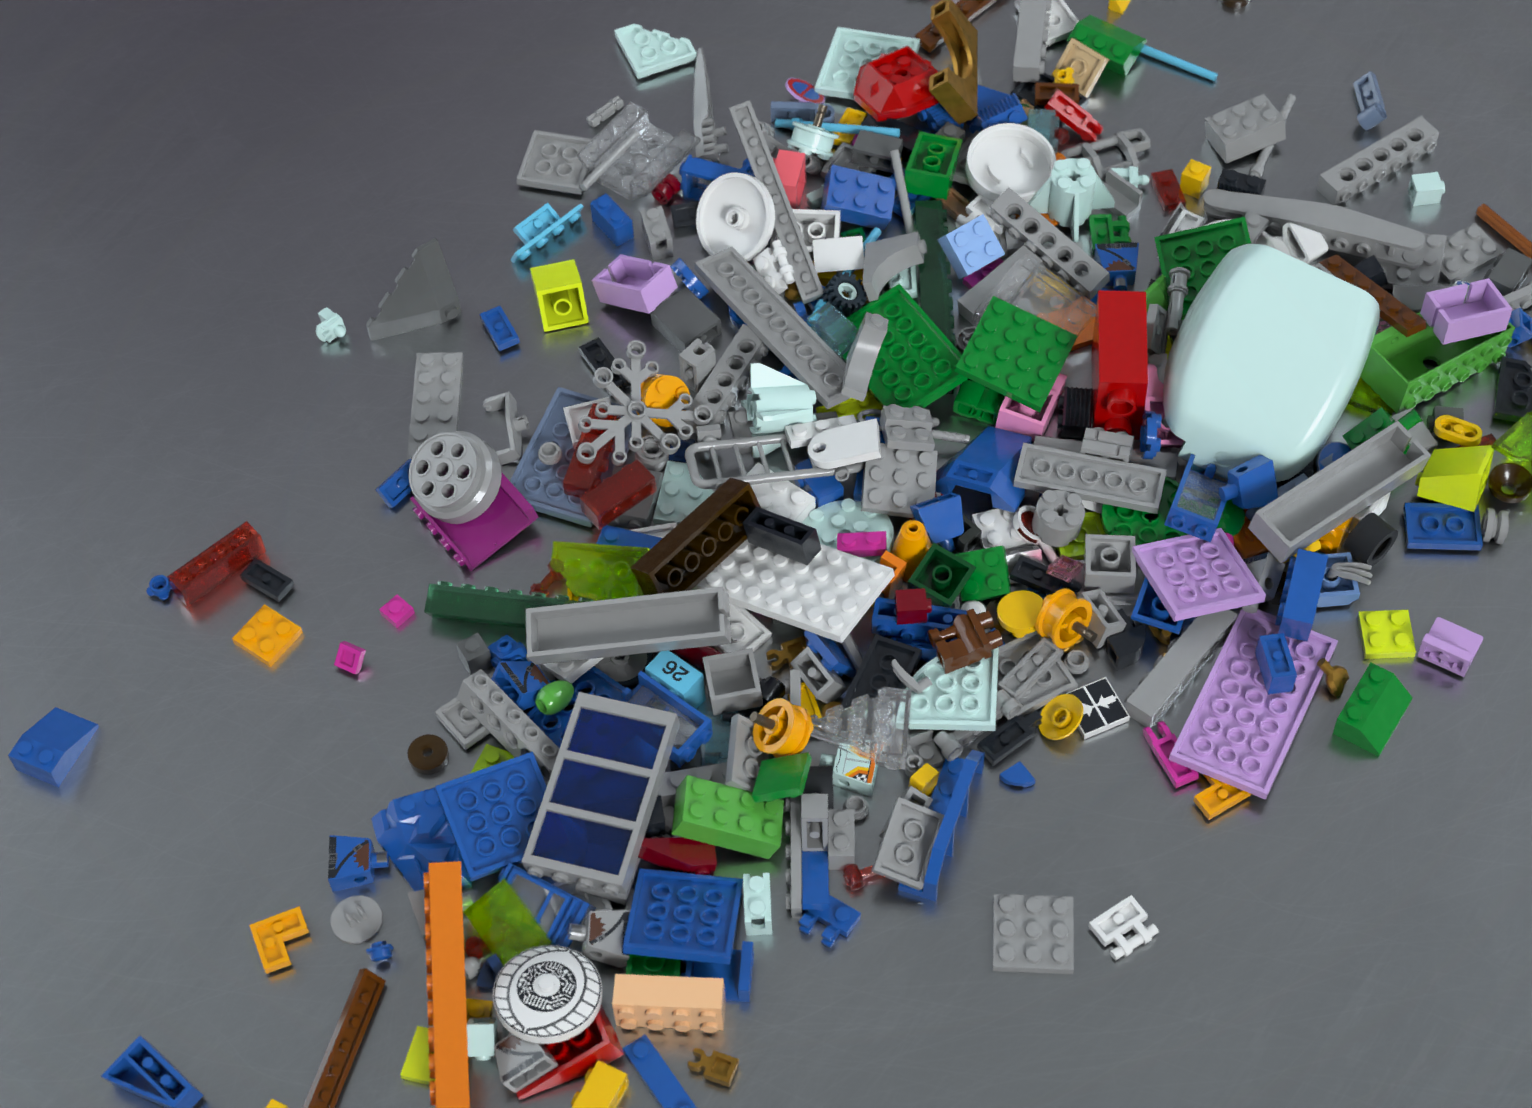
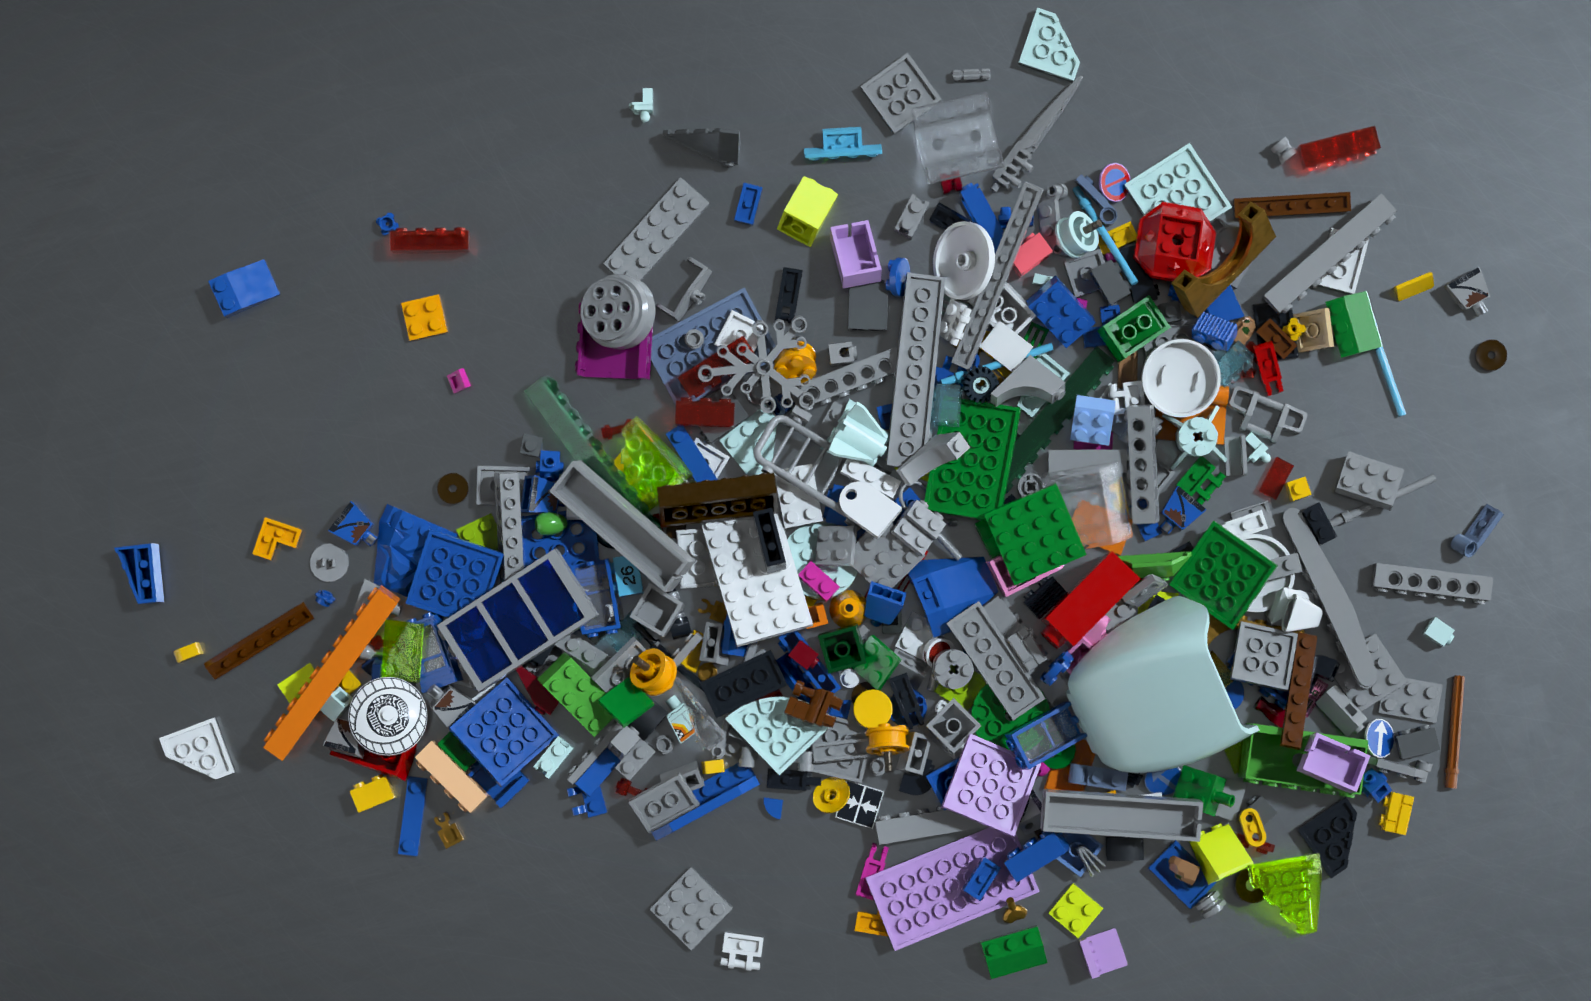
camera: 40 degrees right, 30 degrees up
black plate [240,558,294,602] -> none
blue plate [375,459,412,508] -> none
dark pink plate [379,594,415,628] -> none
light grey bar [579,130,640,191] -> none
blue brick [590,194,635,246] -> none
light grey bar [890,150,915,234] -> none
light grey piece [892,659,932,694] -> none
clear pink tile [1046,555,1084,583] -> none
light grey pin [1165,267,1190,335] -> none
blue torso [1218,455,1278,509] -> none
none -> light grey plate [815,526,857,566]
none -> medium nougat rock [1168,856,1200,885]

